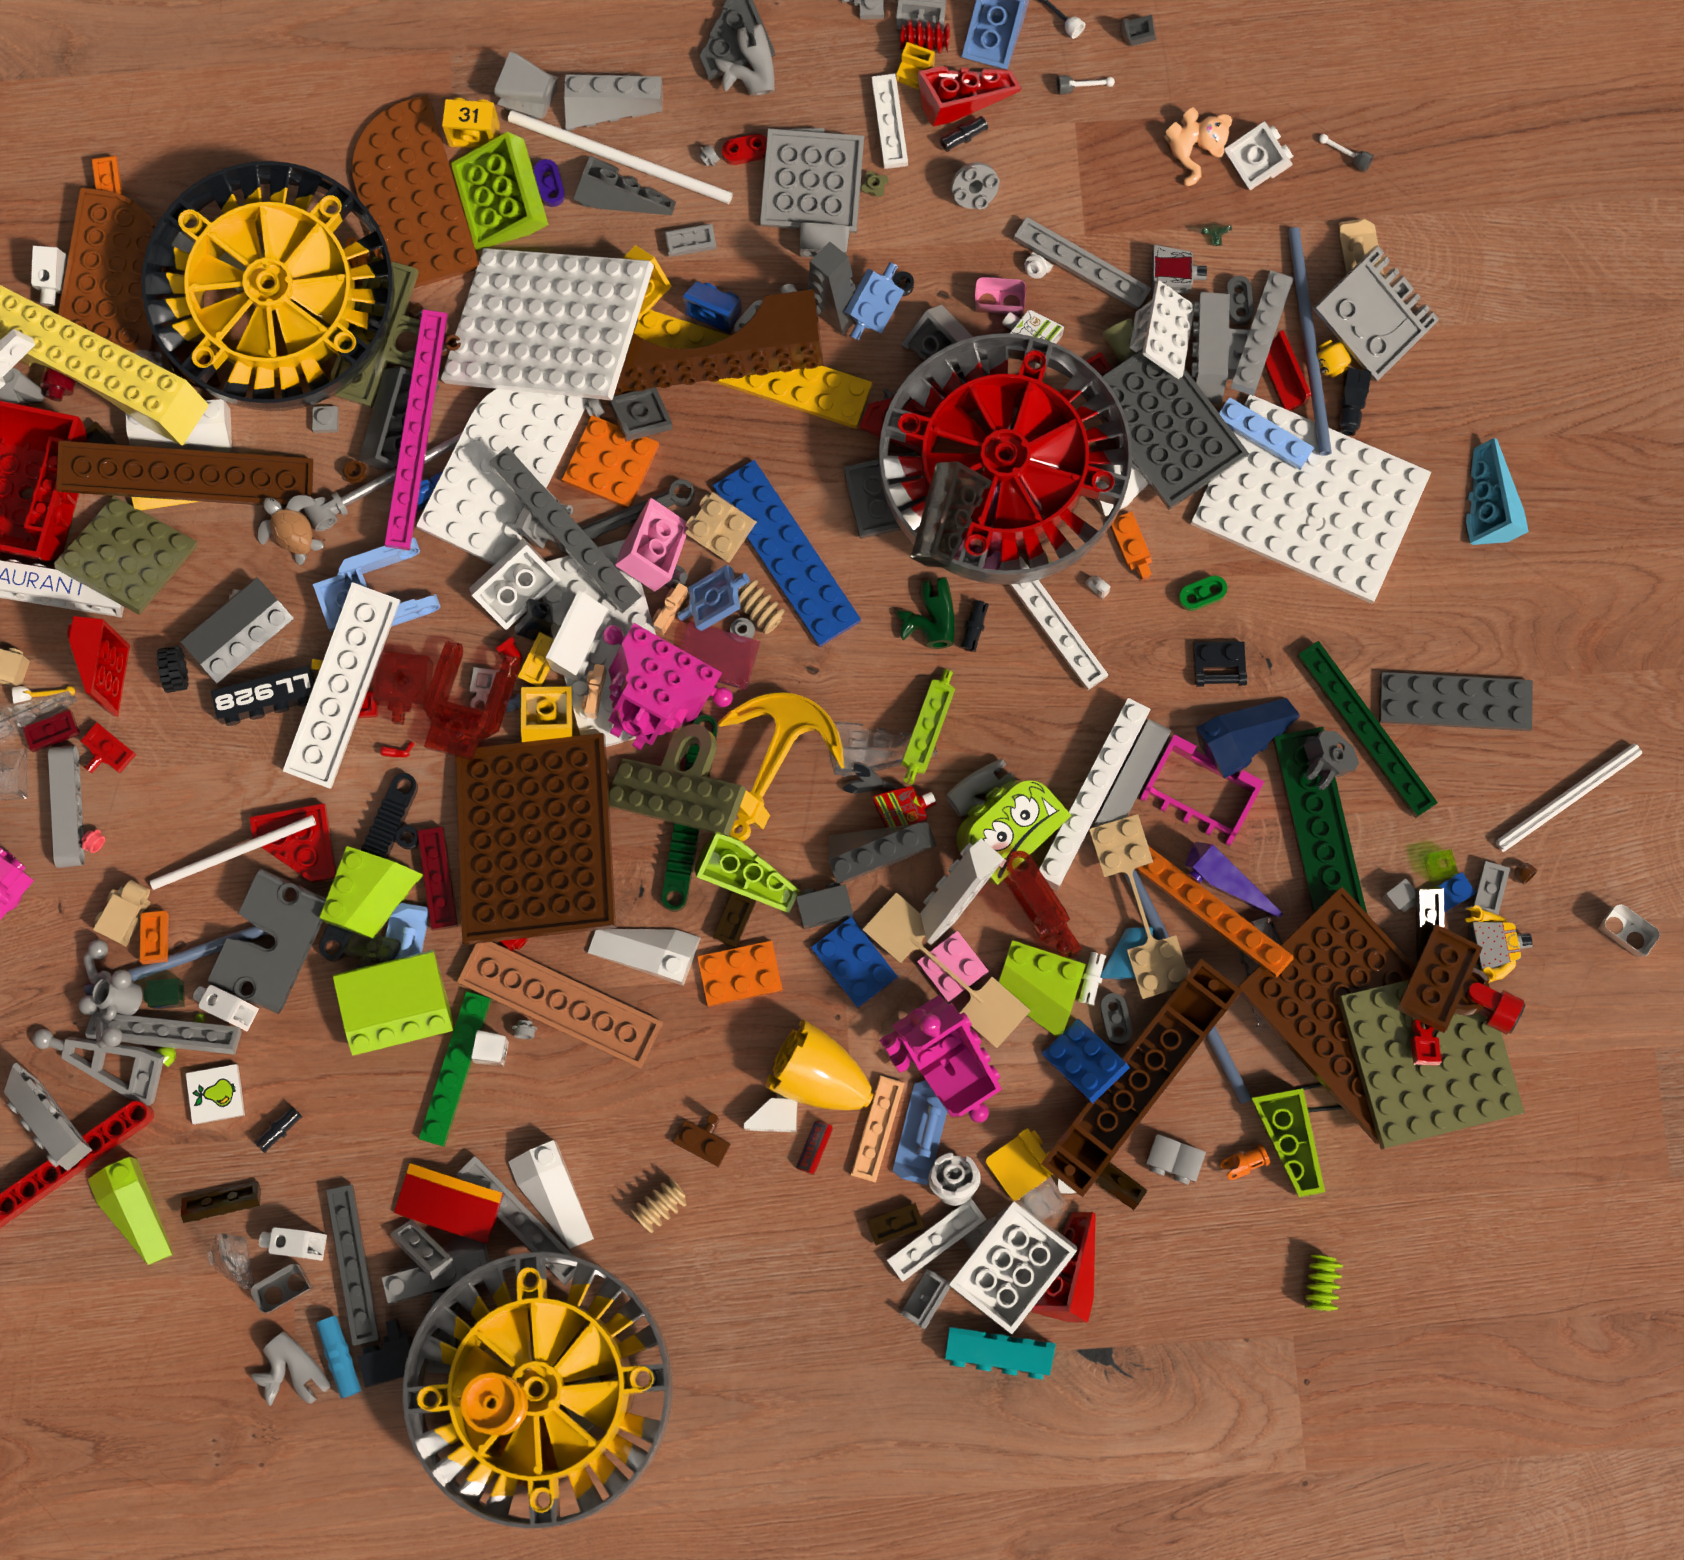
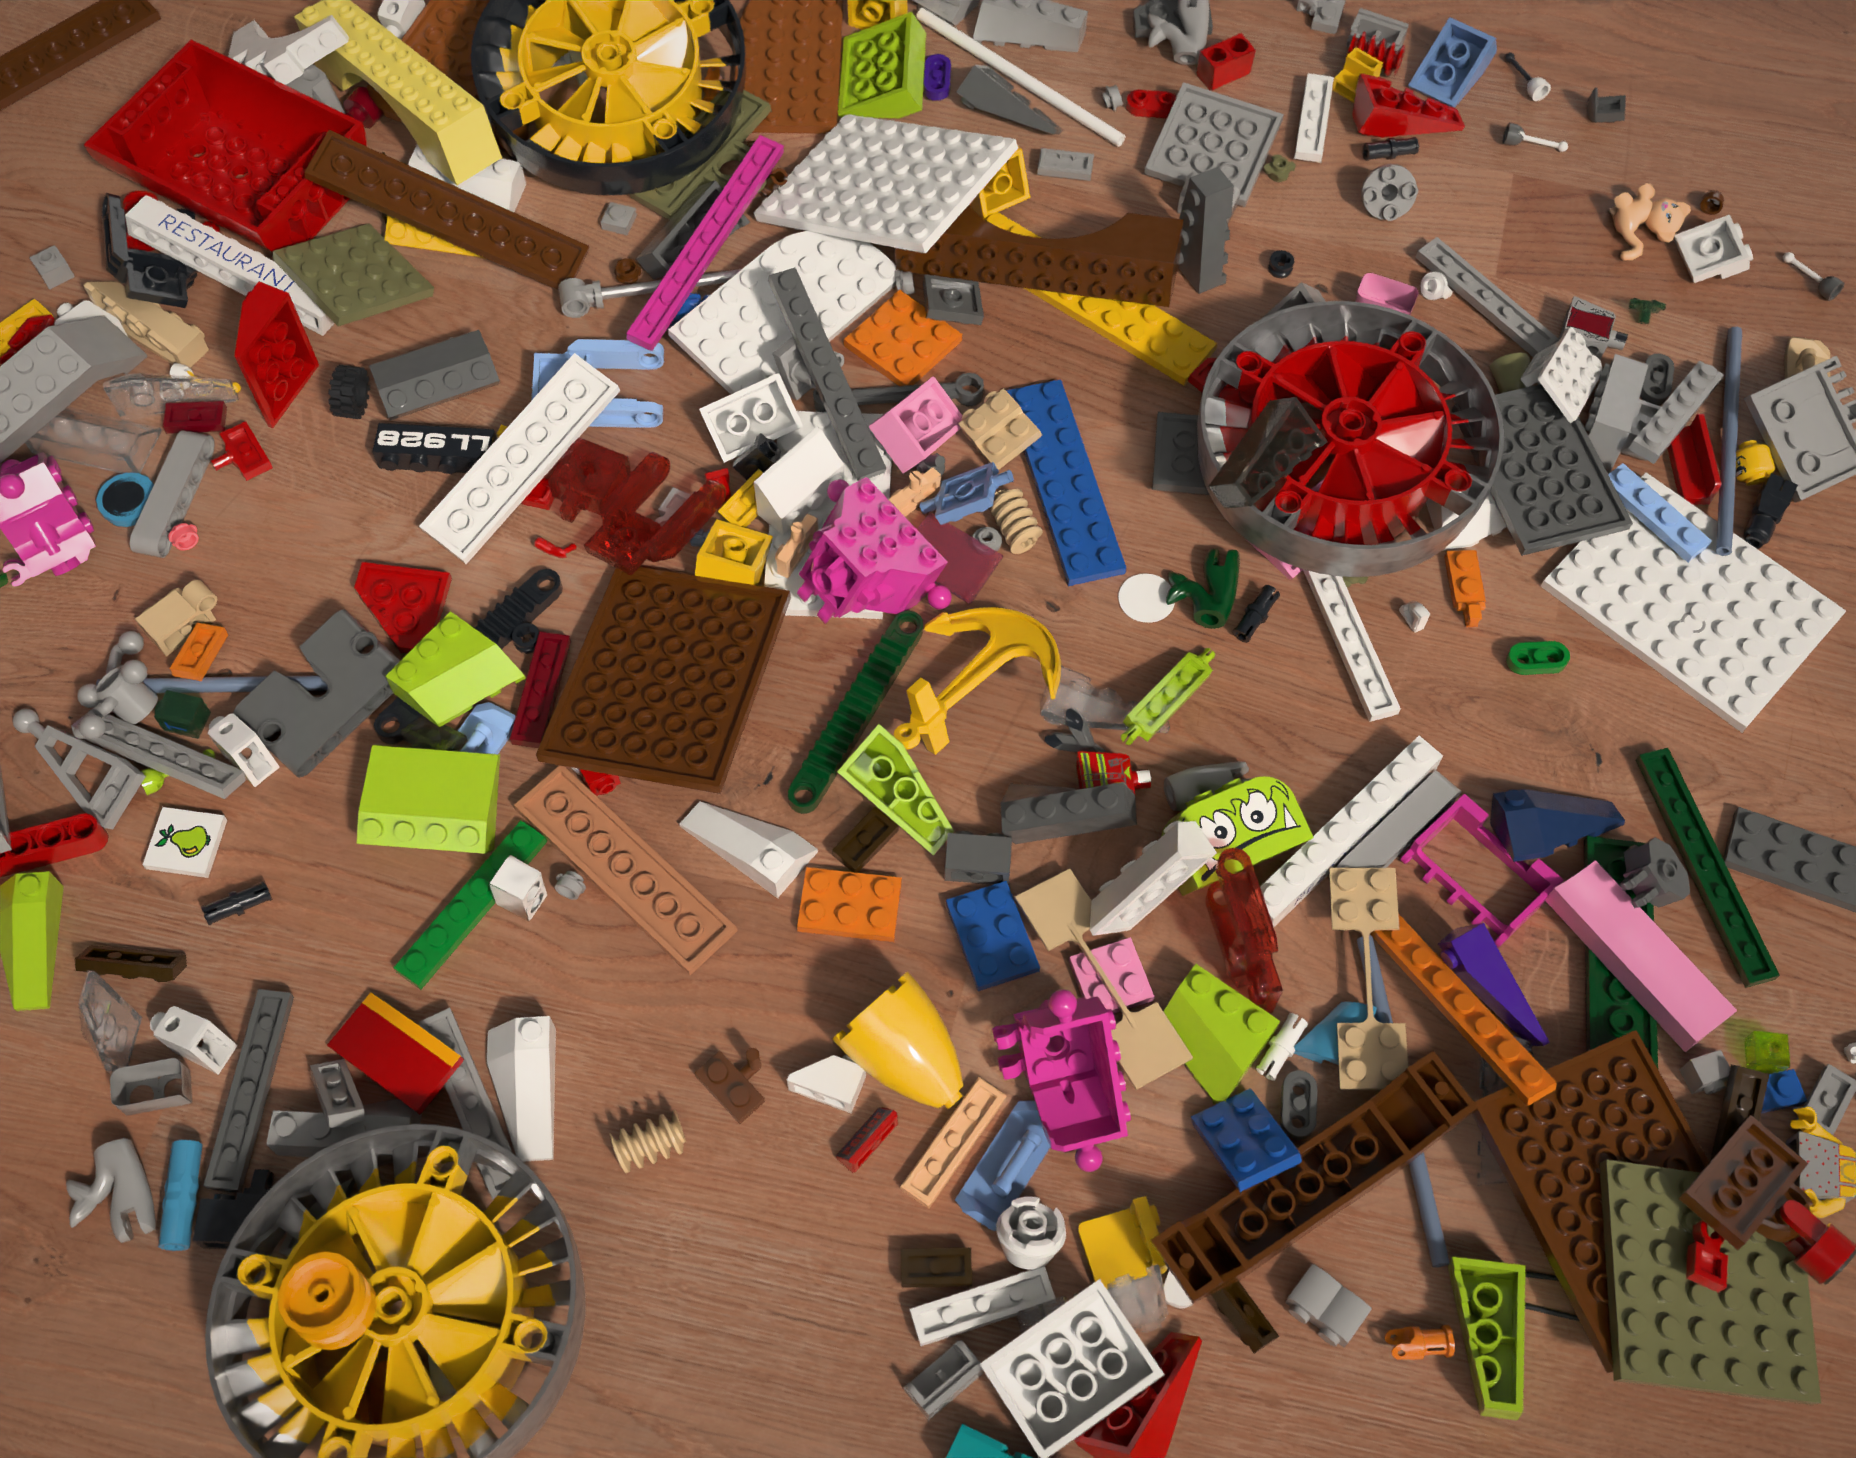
camera: 15 degrees right, 15 degrees down
white piece [150,815,316,890] -> none
animal [258,495,324,565] -> none
olive plate [609,724,746,836] -> none
blue slope [683,282,742,334] -> none
medium blue plate [844,262,904,341] -> none
black plate [1193,641,1247,687] -> none
none -> tile [96,472,154,527]
none -> white sticker [1118,574,1175,623]
none -> red piece [1197,33,1256,91]
none -> bright pink arch [1545,860,1737,1052]
none -> reddish brown hinge [1700,190,1724,215]

